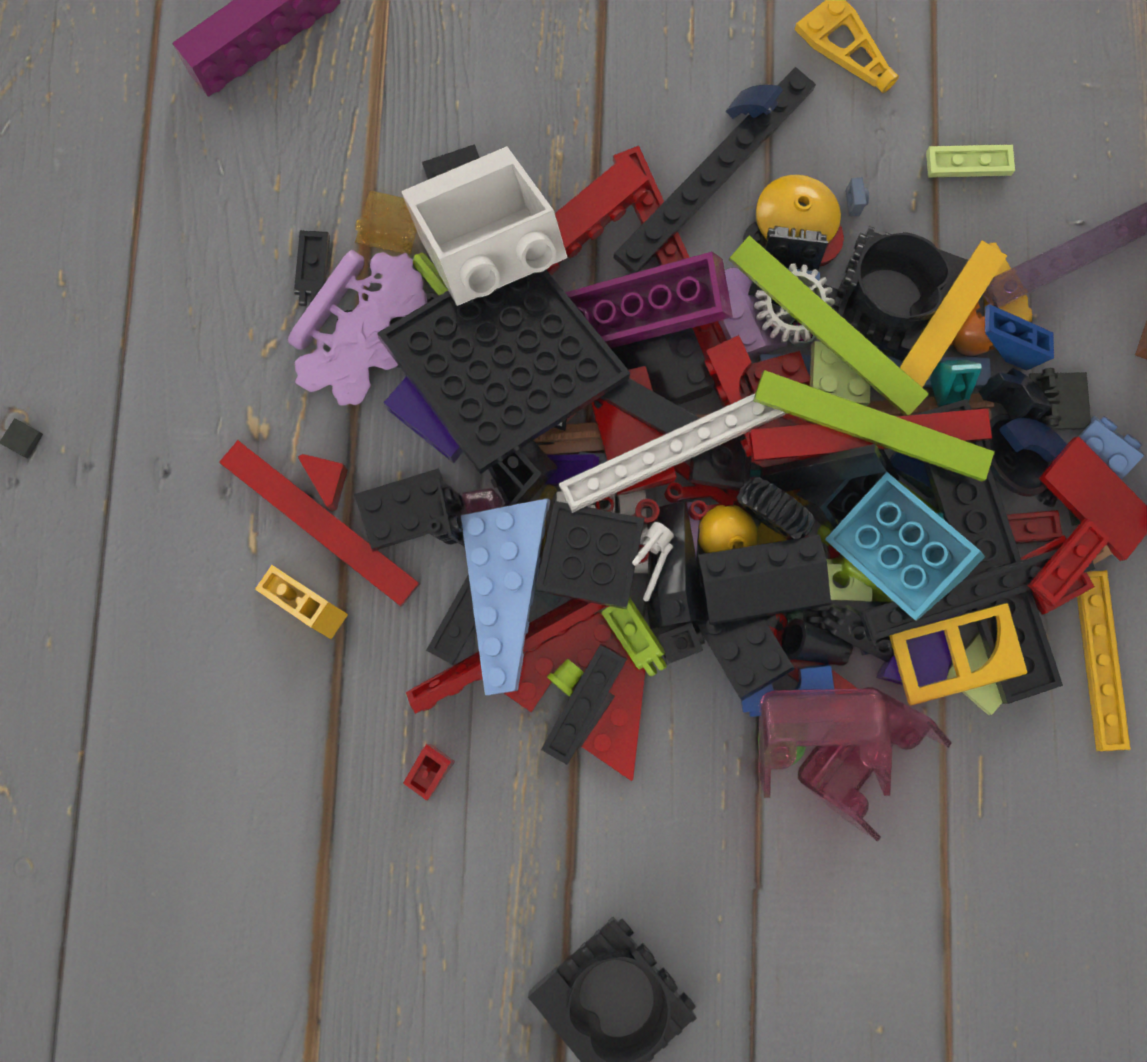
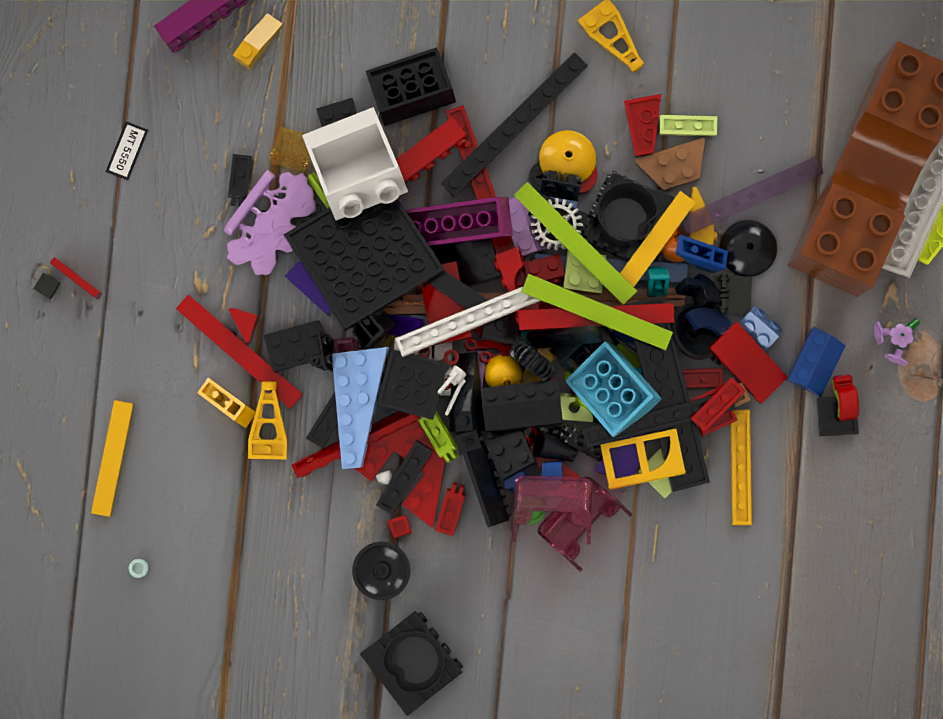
camera: 10 degrees right, 5 degrees up
red slope [403,744,455,801] -> none
lime piece [547,659,584,697] -> none
dark blue slope [726,85,783,119] -> none
sand blue plate [845,177,869,216] -> none
none -> red tile [50,257,102,299]
none -> yellow tile [91,400,134,517]
none -> sticker [105,121,148,180]
none -> light aqua tile [129,559,149,578]
none -> yellow slope [233,13,283,70]
none -> yellow plate [248,381,288,460]
none -> black dish [352,542,410,600]
none -> black slope [366,47,456,126]
none -> white hinge [376,470,392,485]
none -> red tile [388,515,412,539]
none -> red hinge [435,482,466,536]
none -> black slope [463,447,512,528]
none -> red wing [624,94,661,157]
none -> medium nougat wing [634,137,705,191]
none -> black dish [719,220,777,277]

